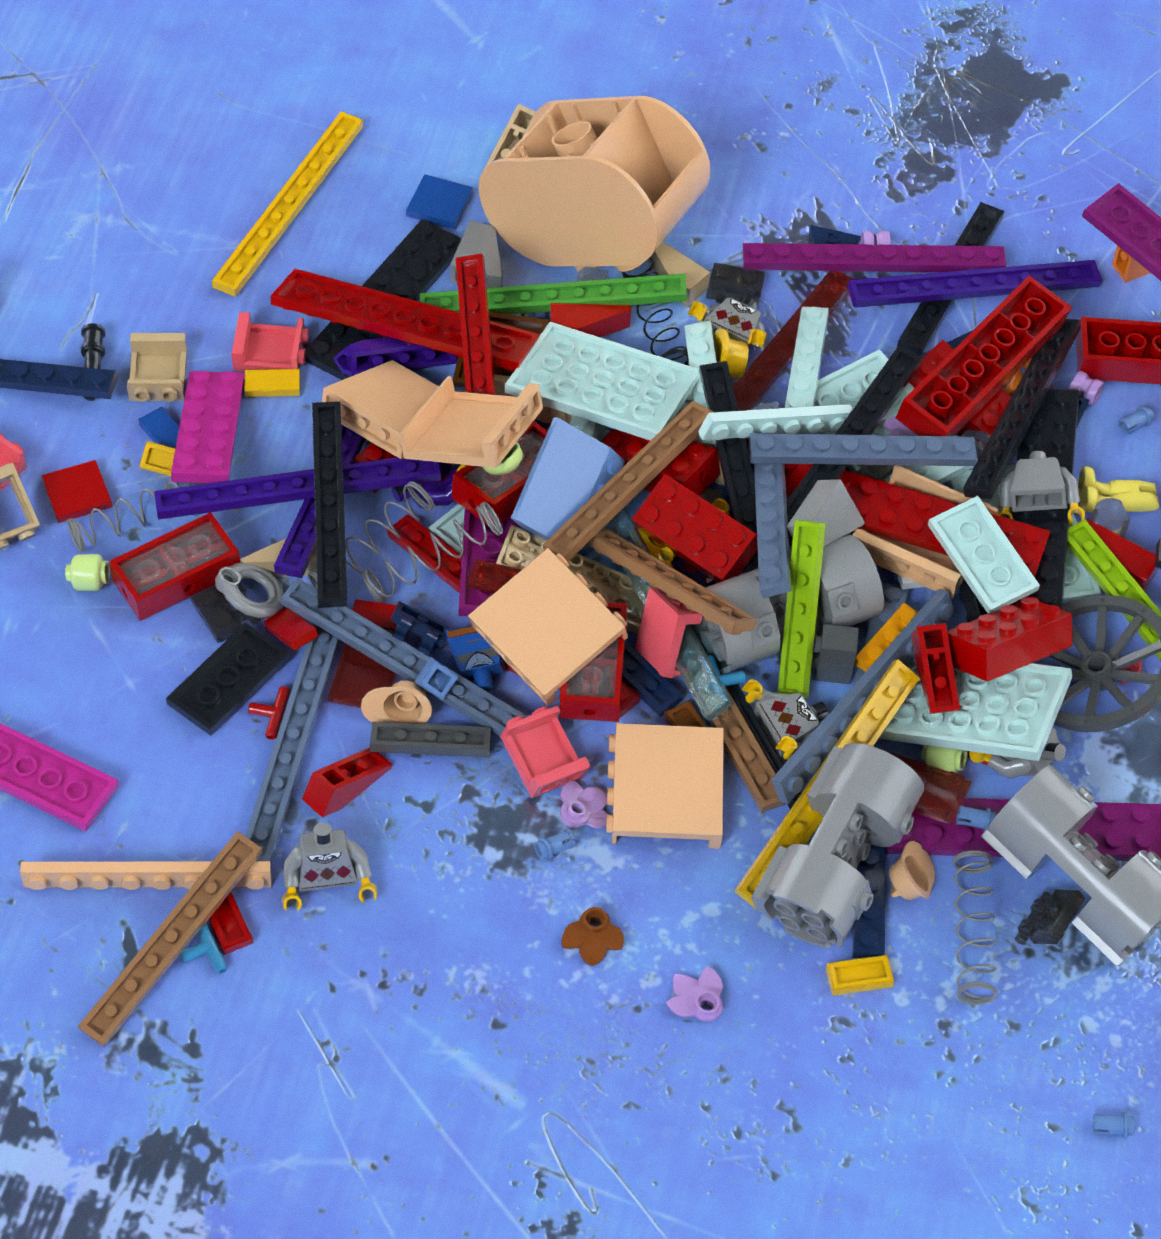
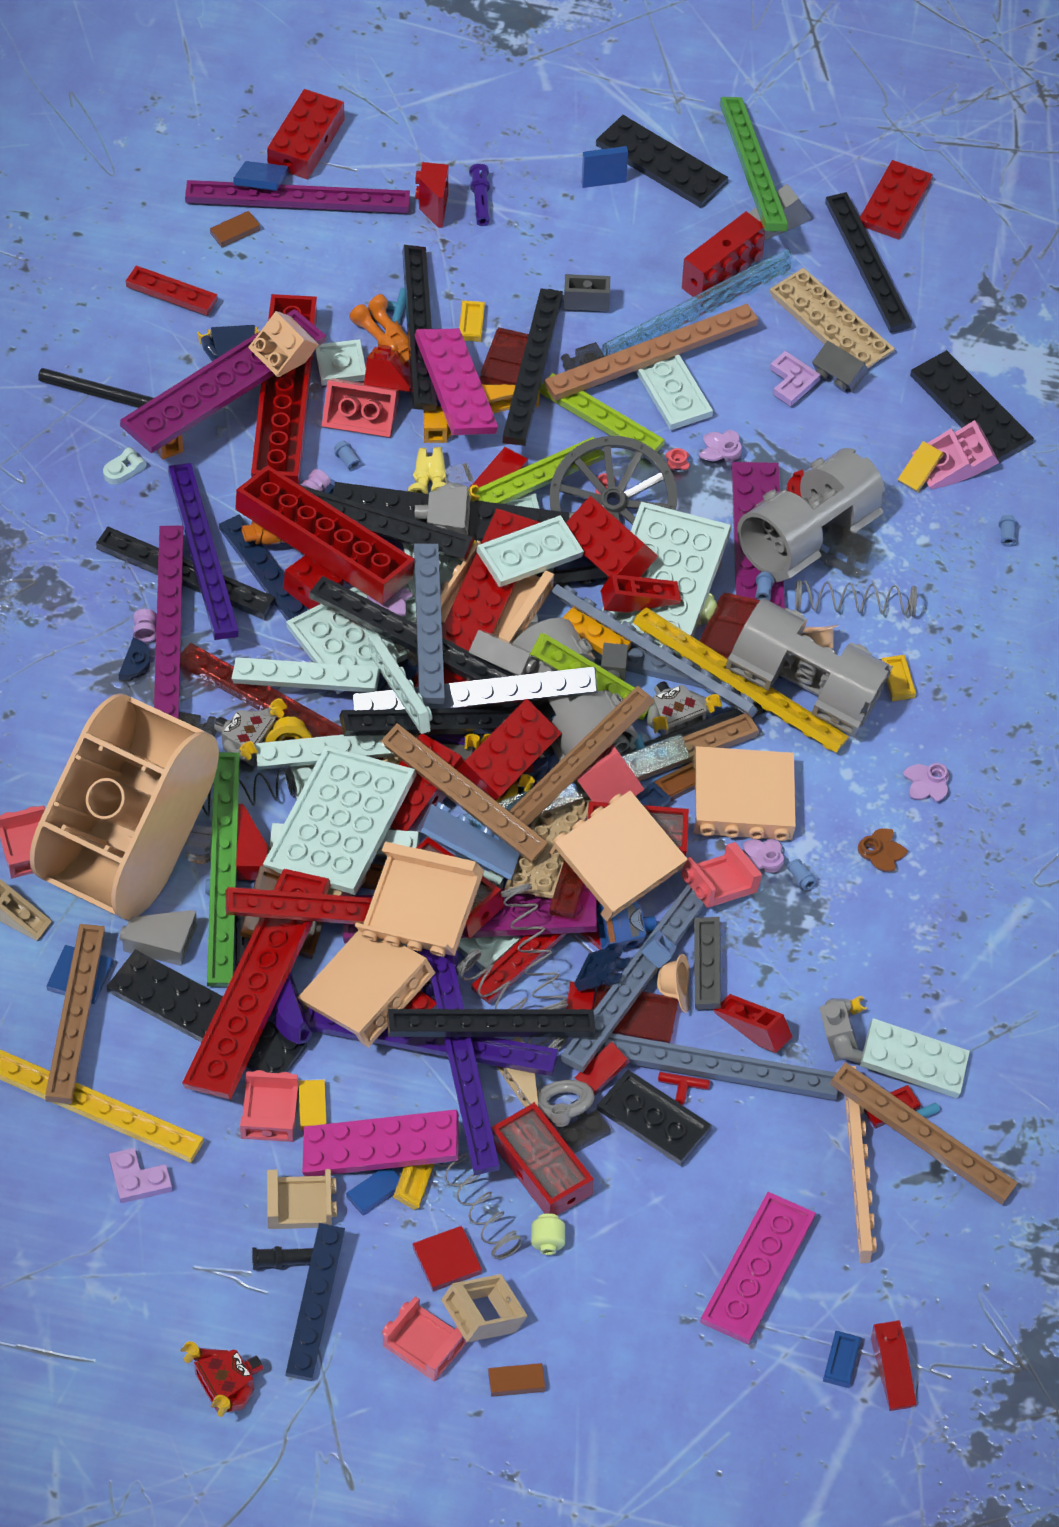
camera: 90 degrees left, 0 degrees up
none -> medium nougat plate [45,924,105,1104]
none -> light aqua plate [103,447,147,485]
none -> lavender plate [109,1148,172,1203]
none -> light aqua plate [860,1018,970,1099]

